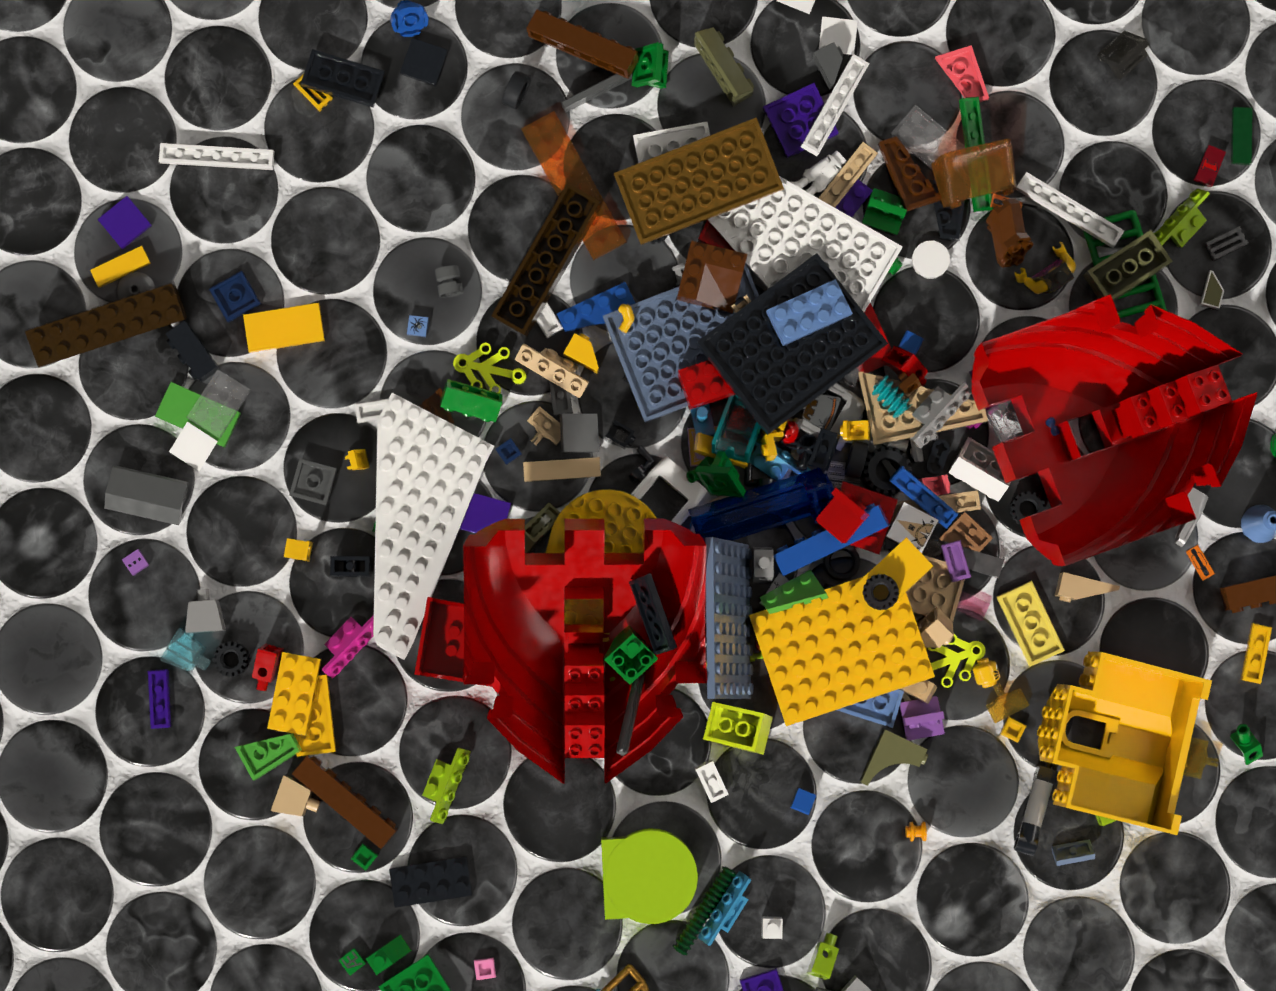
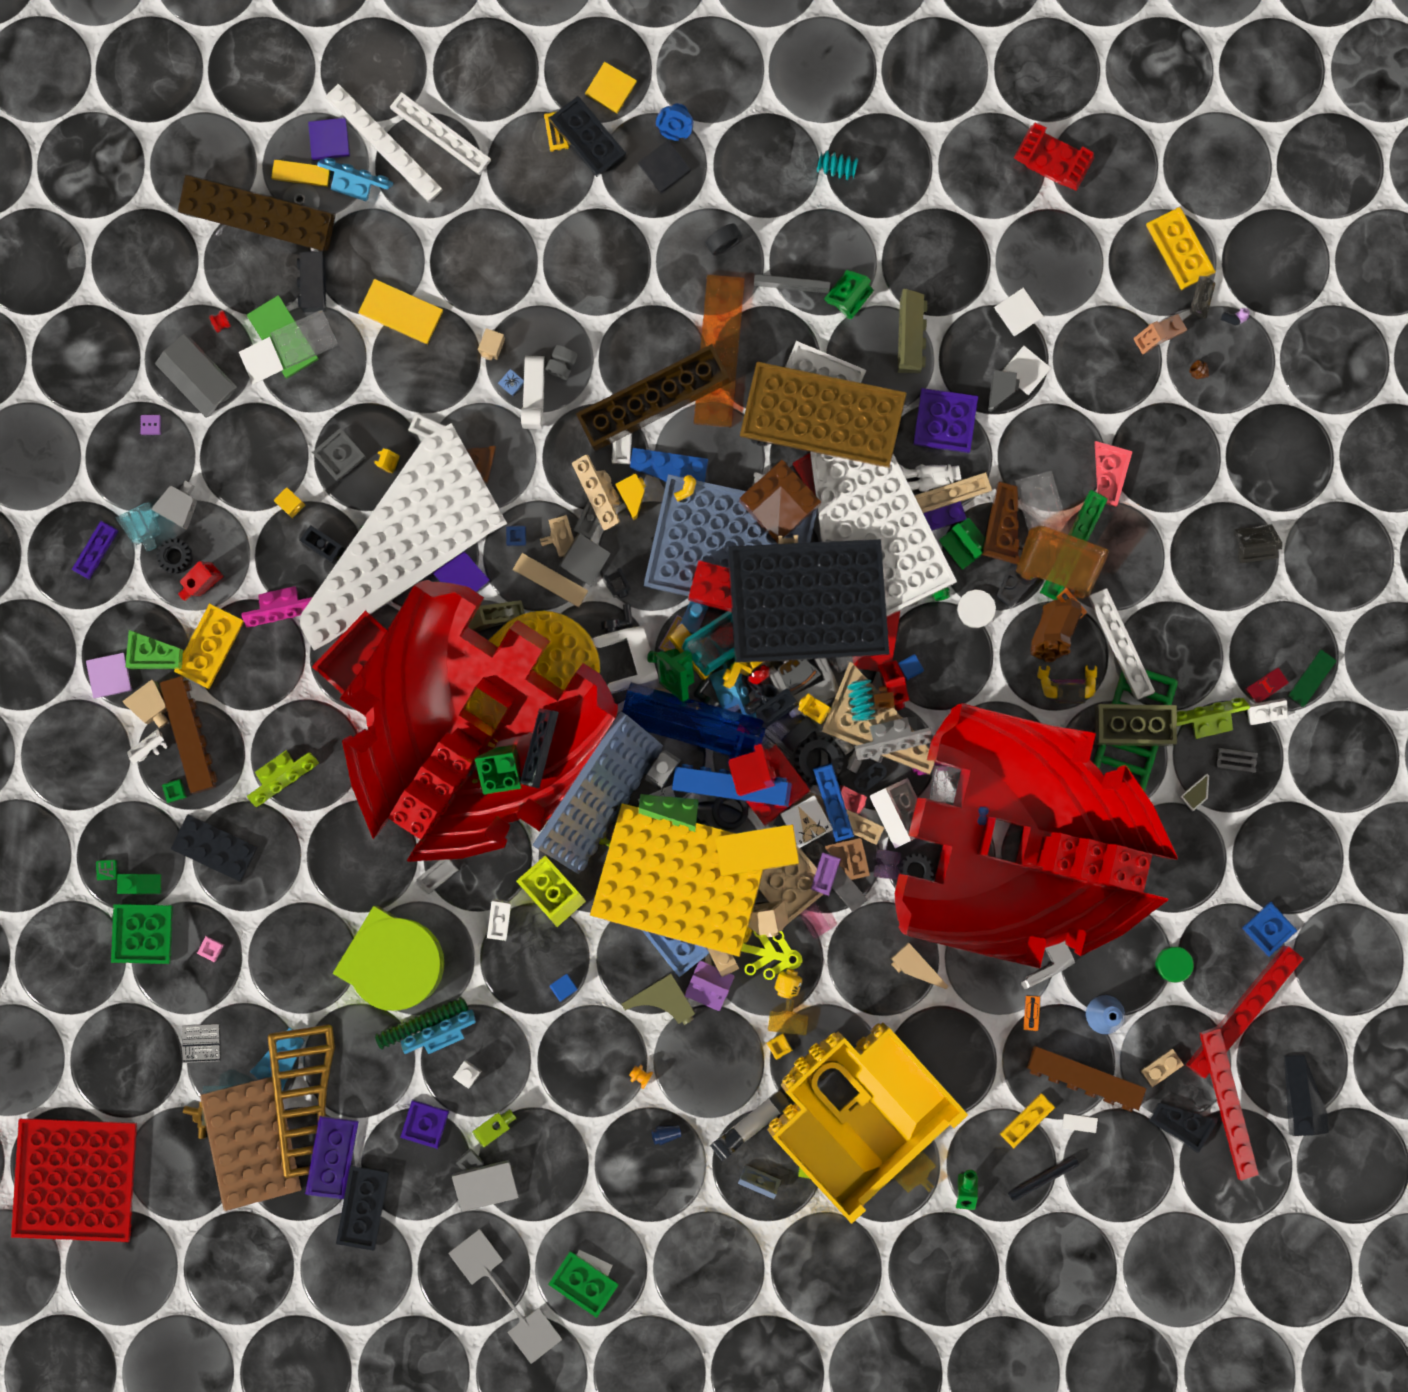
camera: 35 degrees right, 0 degrees up
dark blue tile [209,271,261,323] -> none
yellow plate [267,652,321,736] -> none
green brick [440,379,502,422] -> none
neon yellow plant [453,343,526,394] -> none
reddish brown brick [526,9,639,79] -> none
dark grey axle [616,674,645,756] -> none
medium blue plate [766,279,853,346] -> none
white plate [801,54,870,156] -> none
black tyre [863,574,899,610] -> none
light yellow tile [997,581,1065,667] -> none
none -> lavender tile [86,653,132,699]
none -> white plate [127,729,167,764]
none -> red wheel [209,310,231,333]
none -> dark azure bracket [317,158,393,201]
none -> white plate [325,84,443,203]
none -> light grey tile [416,859,459,894]
none -> tan brick [478,328,505,360]
none -> white beam [521,356,545,429]
none -> yellow tile [585,62,637,114]
none -> dark blue cone [651,1125,681,1146]
none -> clear purple wheel [873,850,901,880]
none -> white plate [1247,698,1288,725]

